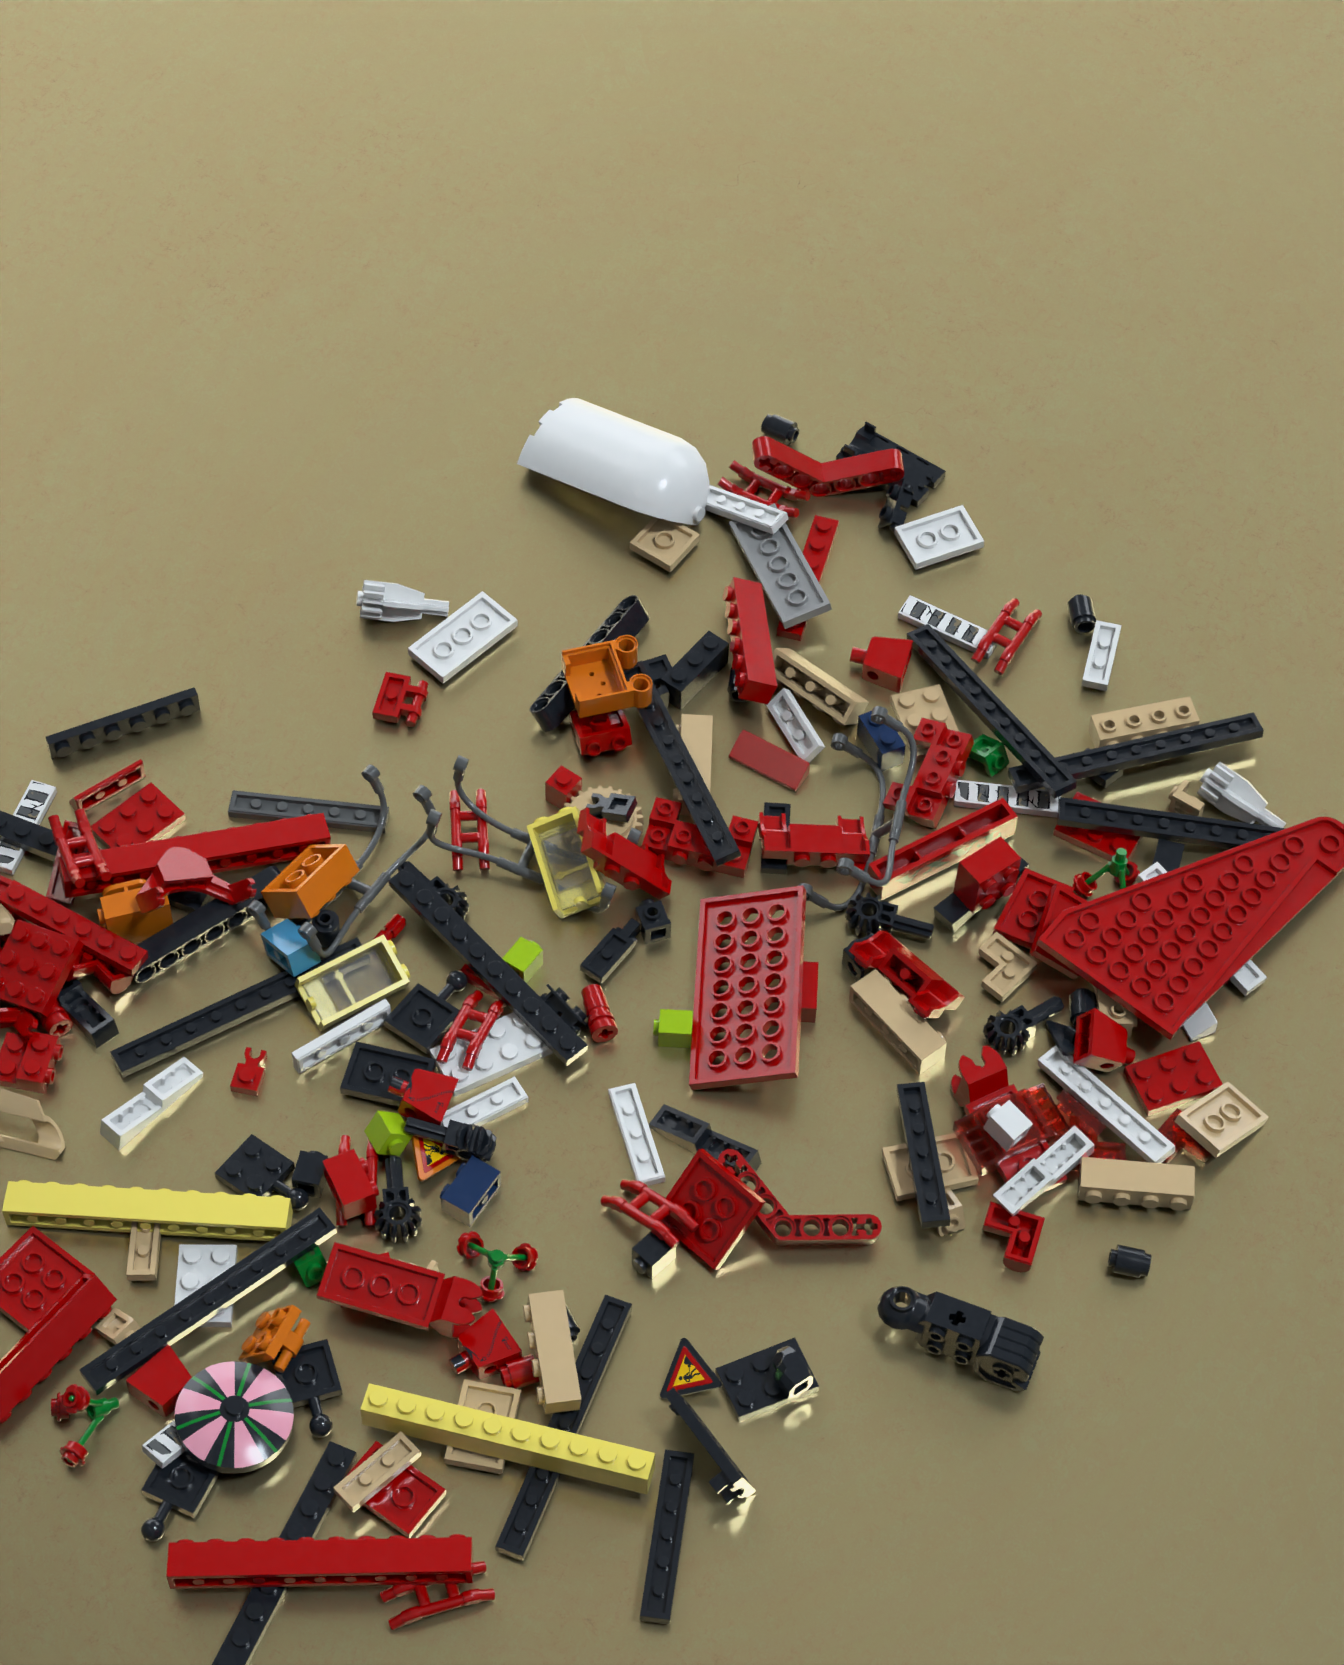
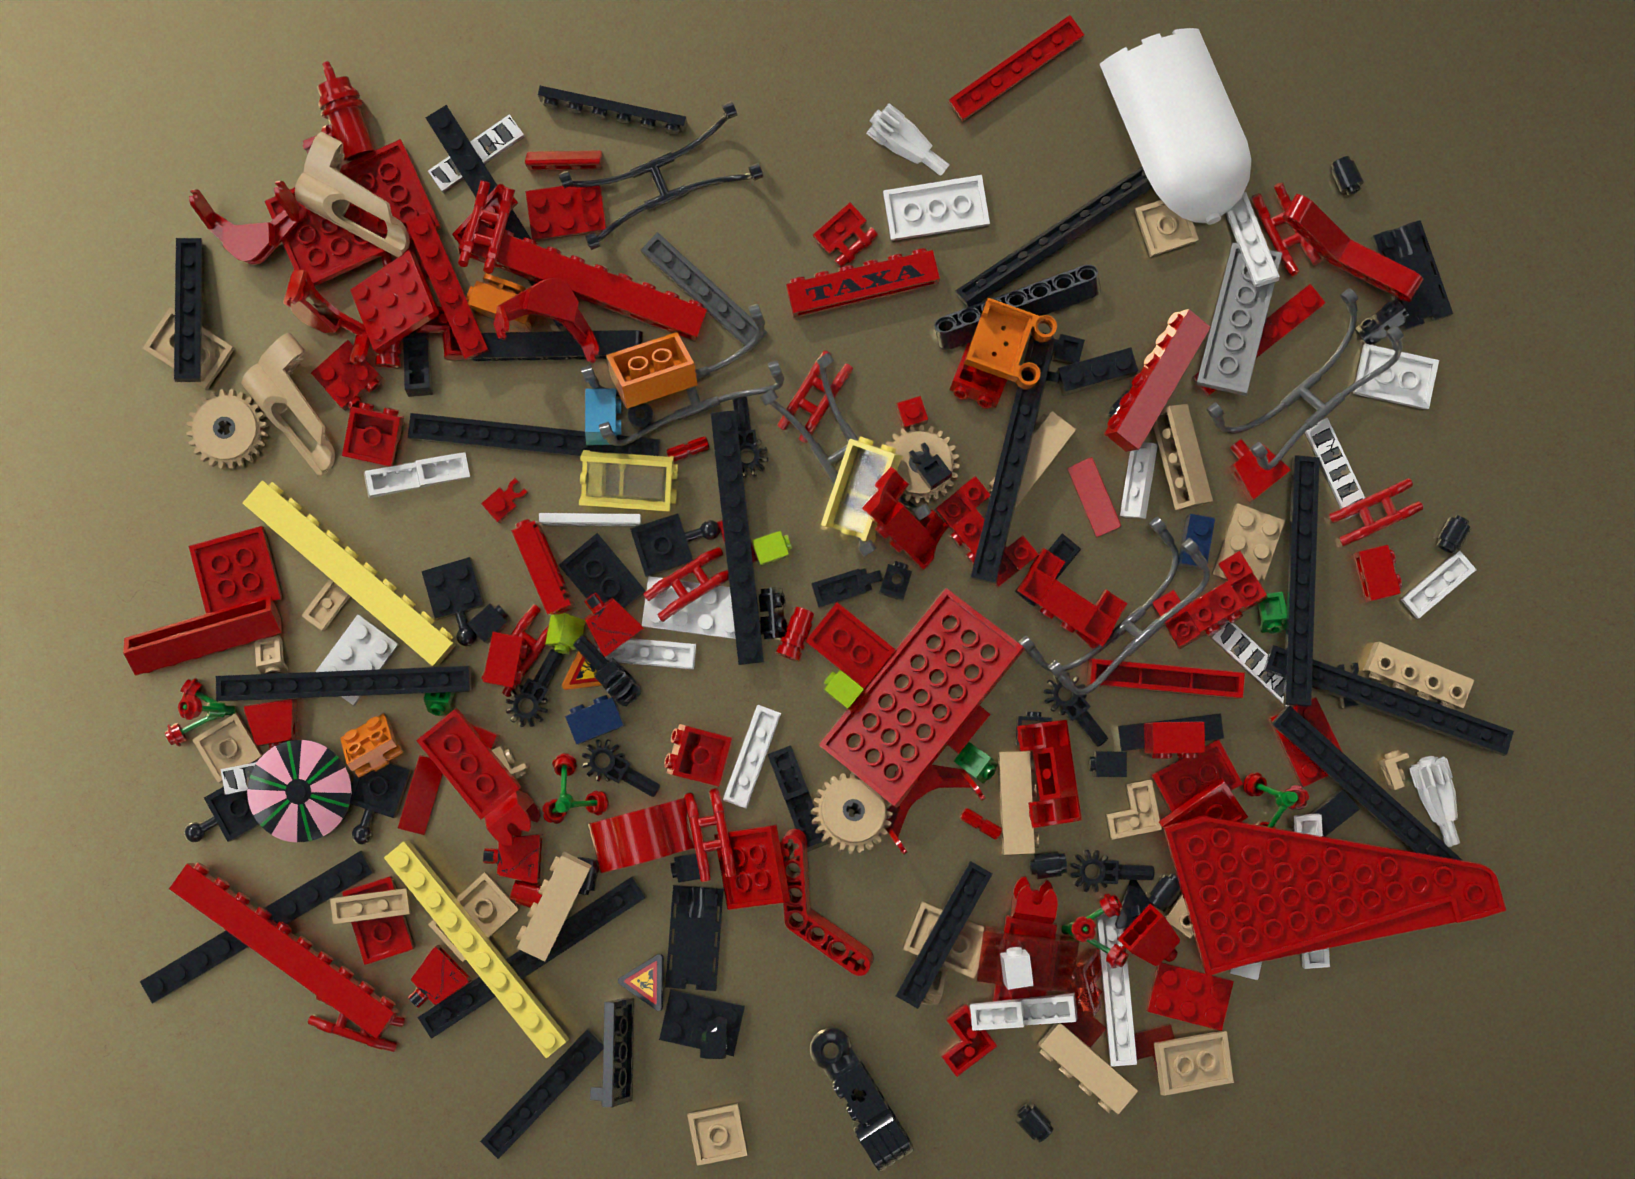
camera: 40 degrees right, 30 degrees up
none -> tan plate [192,713,263,783]
none -> red plate [342,402,404,467]
none -> red slope [398,755,443,835]
none -> red torso [408,945,472,1008]
none -> red door [511,519,576,615]
none -> black bar [558,101,764,250]
none -> black gear [582,739,660,797]
none -> red brick [588,798,695,873]
none -> red plate [664,724,732,787]
none -> black piece [665,885,724,991]
none -> tan plate [687,1103,748,1166]
none -> red brick [786,248,940,318]
none -> red plate [805,602,896,689]
none -> tan gear [811,772,892,854]
none -> red piece [885,765,986,855]
none -> red plate [948,15,1085,122]
none -> green bracket [953,742,998,784]
none -> black plate [955,167,1152,307]
none -> red piece [960,808,1002,840]
none -> black brick [1029,851,1067,880]
none -> red plant [1062,894,1129,968]
none -> black brick [1089,751,1127,777]
none -> dark grey bar [1206,288,1404,470]
none -> red brick [1353,545,1402,602]

